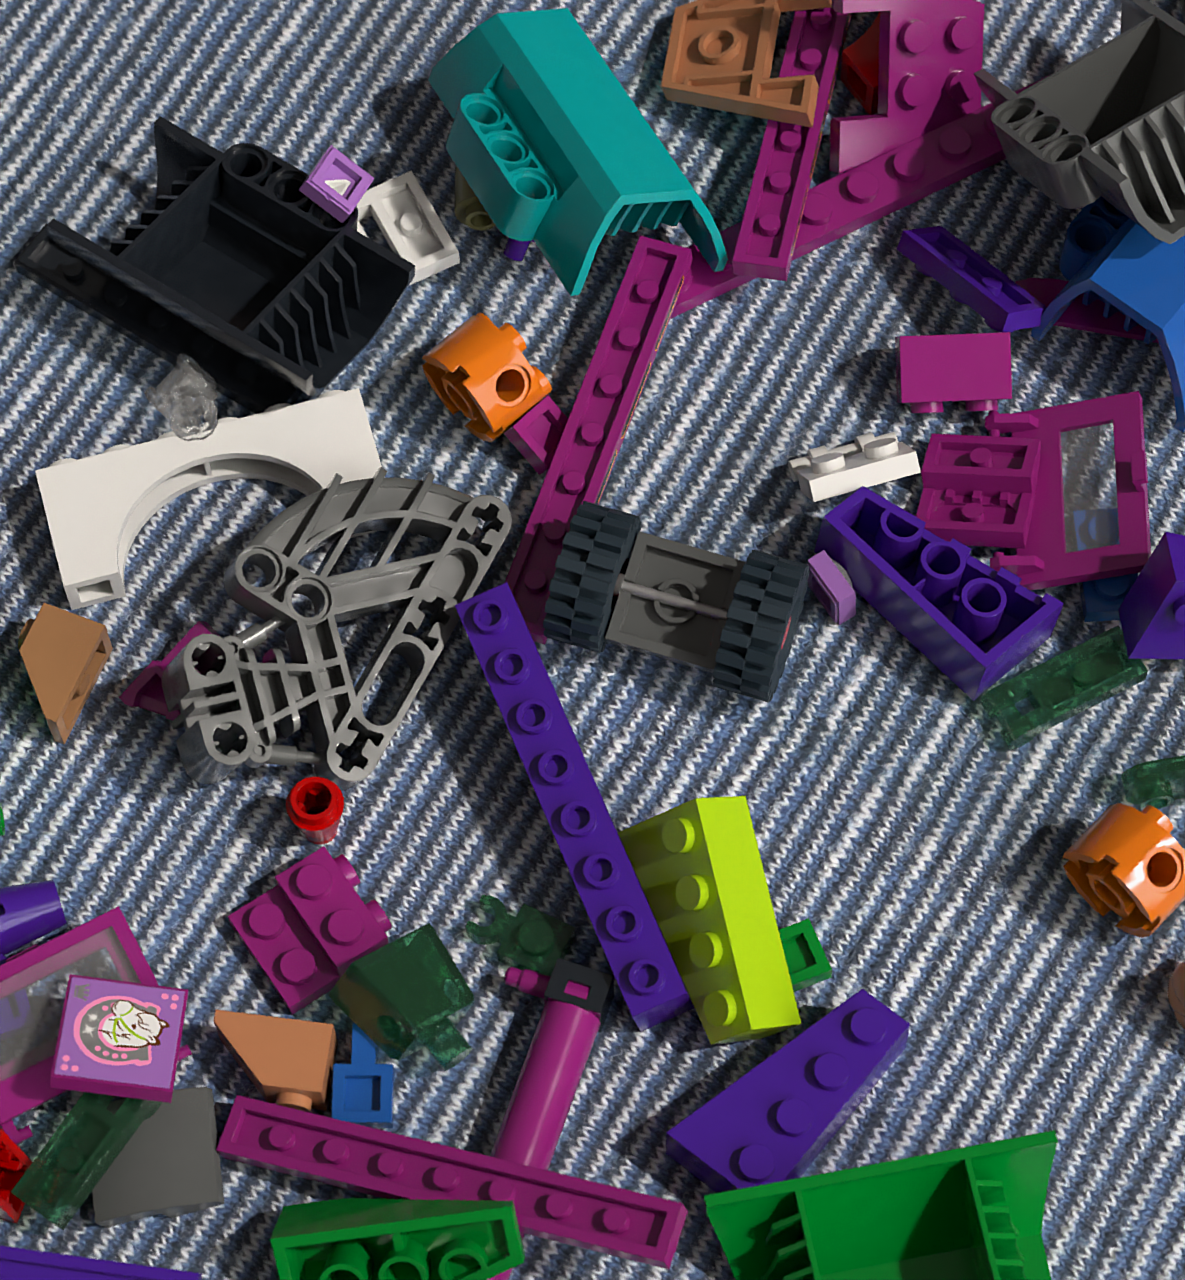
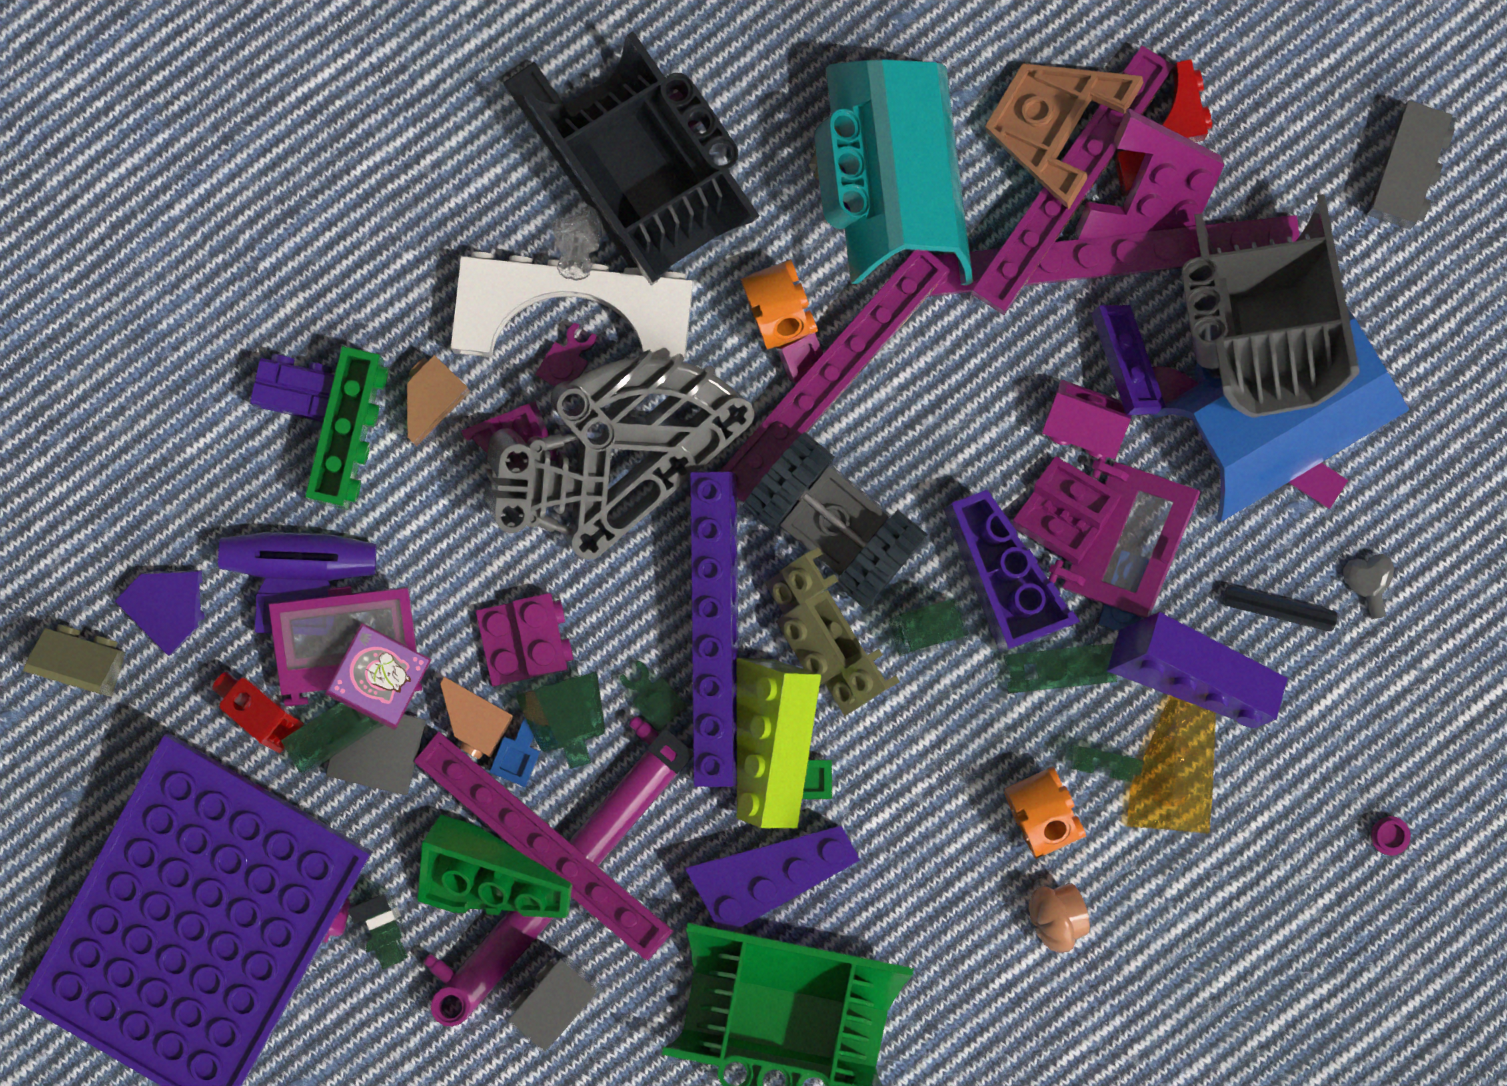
camera: 20 degrees right, 20 degrees up
red cone [286,777,344,845] -> none
medium lavender tile [299,145,374,223] -> none
white plate [356,170,460,285] -> none
white plate [788,432,921,502] -> none
medium lavender tile [807,550,856,625] -> none
none -> magenta plate [535,322,597,396]
none -> olive bracket [765,547,900,716]
none -> clear green torso [888,599,970,657]

